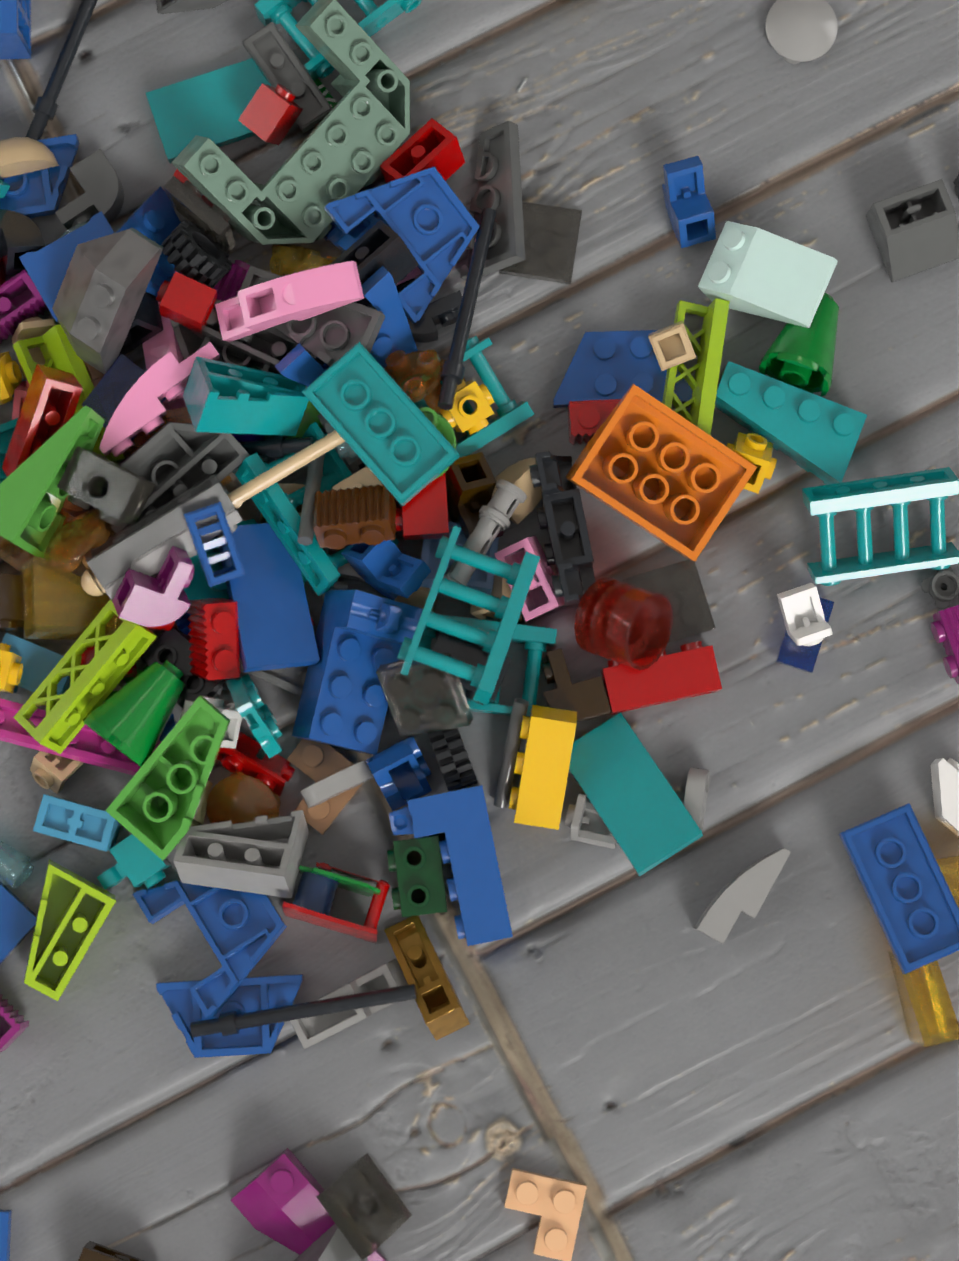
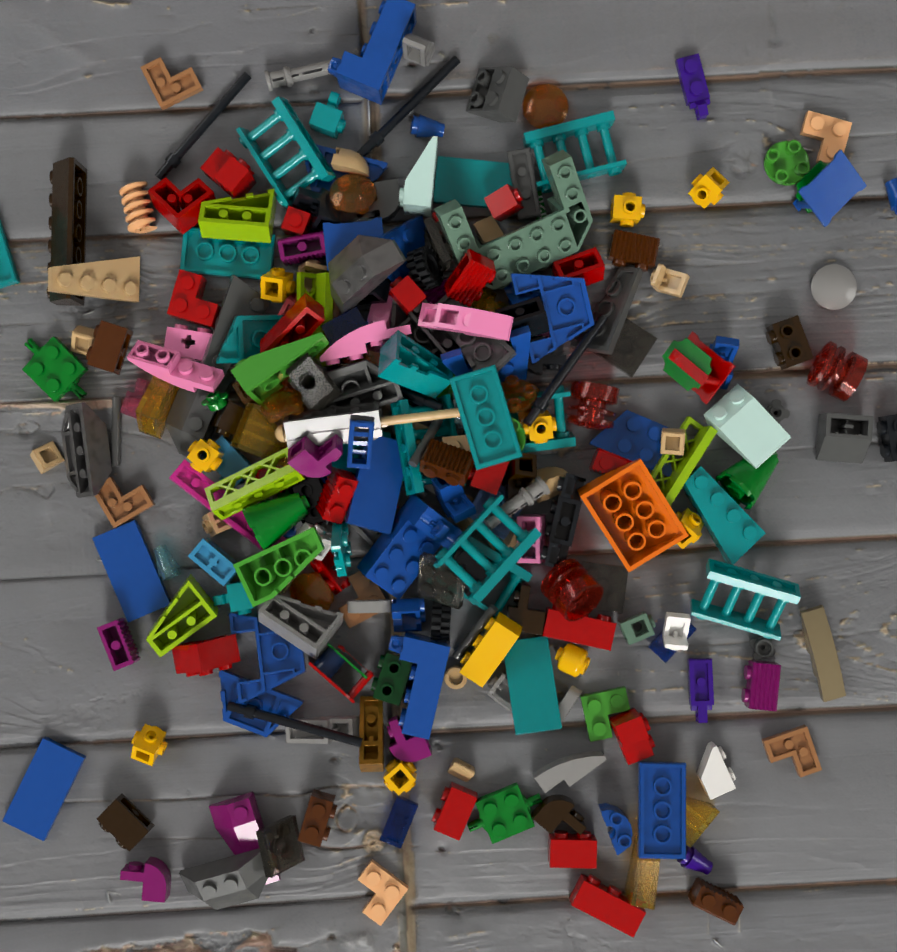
camera: 25 degrees right, 5 degrees up
none -> yellow brick [131,724,168,766]
none -> red brick [172,634,241,677]
none -> reddish brown brick [298,789,337,847]
none -> clear orange dish [330,174,376,214]
none -> clear blue plate [380,795,418,849]
none -> yellow brick [383,758,417,796]
none -> magenta brick [386,715,432,762]
none -> light aqua slope [399,136,438,217]
none -> blue cone [410,114,445,138]
none -> red brick [431,782,478,841]
none -> red brick [444,249,496,307]
none -> tan tile [444,665,467,689]
none -> tan slope [448,757,475,782]
none -> green plate [467,782,542,844]
none -> tan slope [473,216,504,245]
none -> dark brown brick [531,794,586,835]
none -> red brick [548,830,597,869]
none -> yellow head [555,643,591,677]
none -> clear red wheel [565,381,620,430]
none -> red brick [569,873,646,938]
none -> bright green plate [580,686,630,742]
none -> blue cylinder [598,803,633,855]
none -> reddish brown brick [607,229,660,272]
none -> red brick [609,708,655,765]
none -> yellow brick [610,192,645,228]
none -> sand green brick [617,611,656,645]
none -> tan bracket [650,263,690,298]
none -> piece [662,331,735,404]
none -> dark purple hinge [687,658,714,723]
none -> dark grey plate [765,399,790,424]
none -> dark brown brick [766,315,814,370]
none -> clear red wheel [807,341,868,402]

